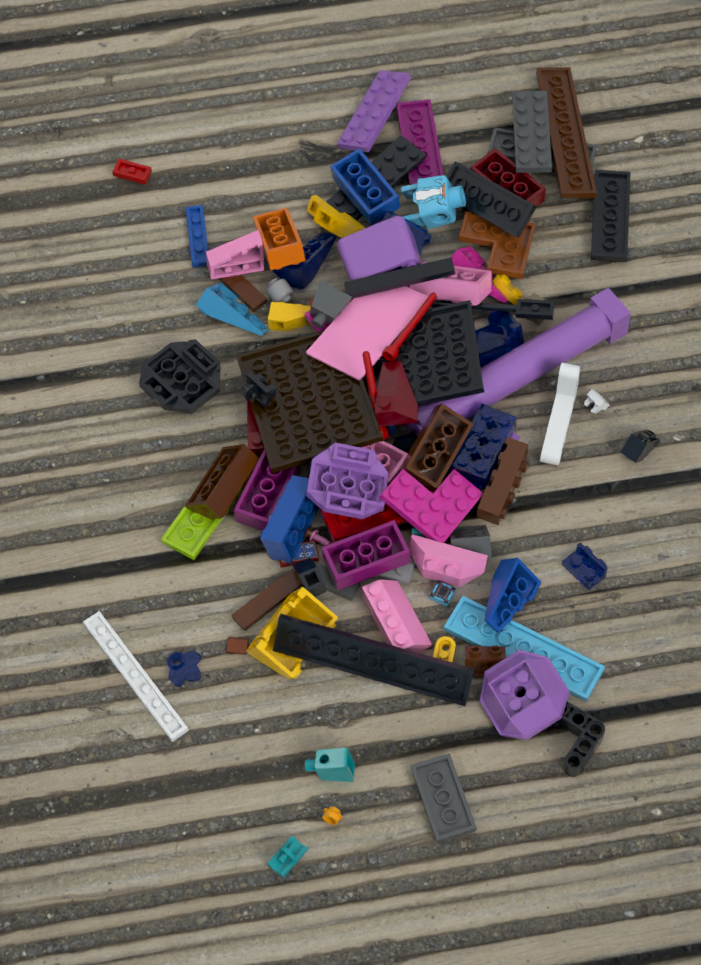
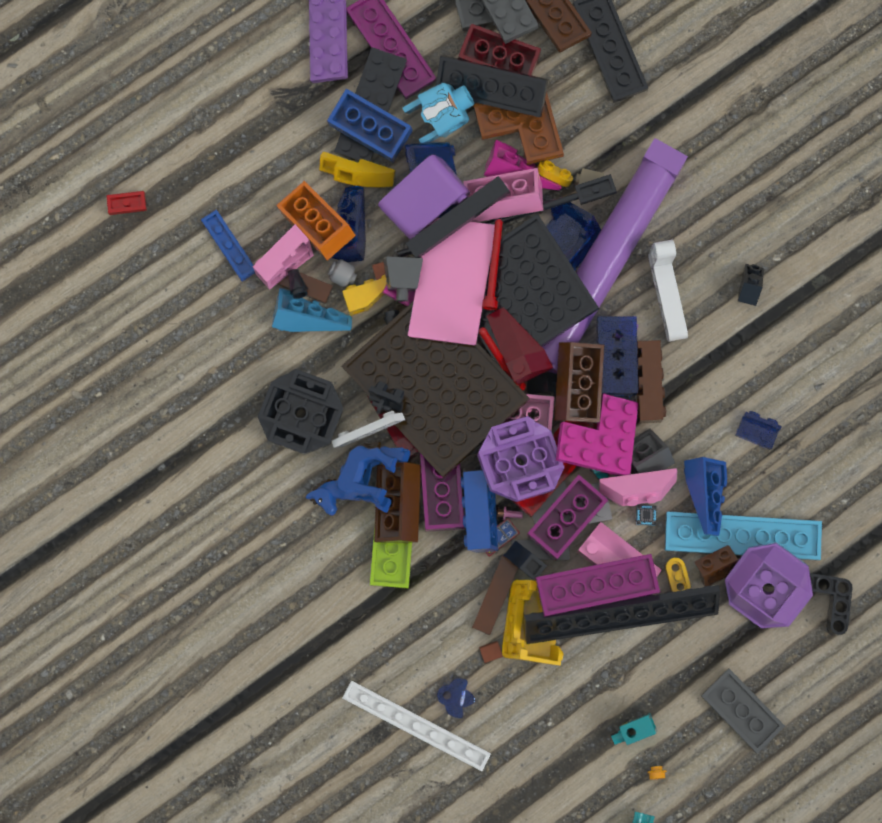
camera: 30 degrees left, 20 degrees up
white tile [584,389,610,414] -> none
none -> black cone [288,269,308,299]
none -> blue animal [306,441,410,515]
none -> white plate [332,411,405,448]
none -> magenta plate [536,554,660,617]

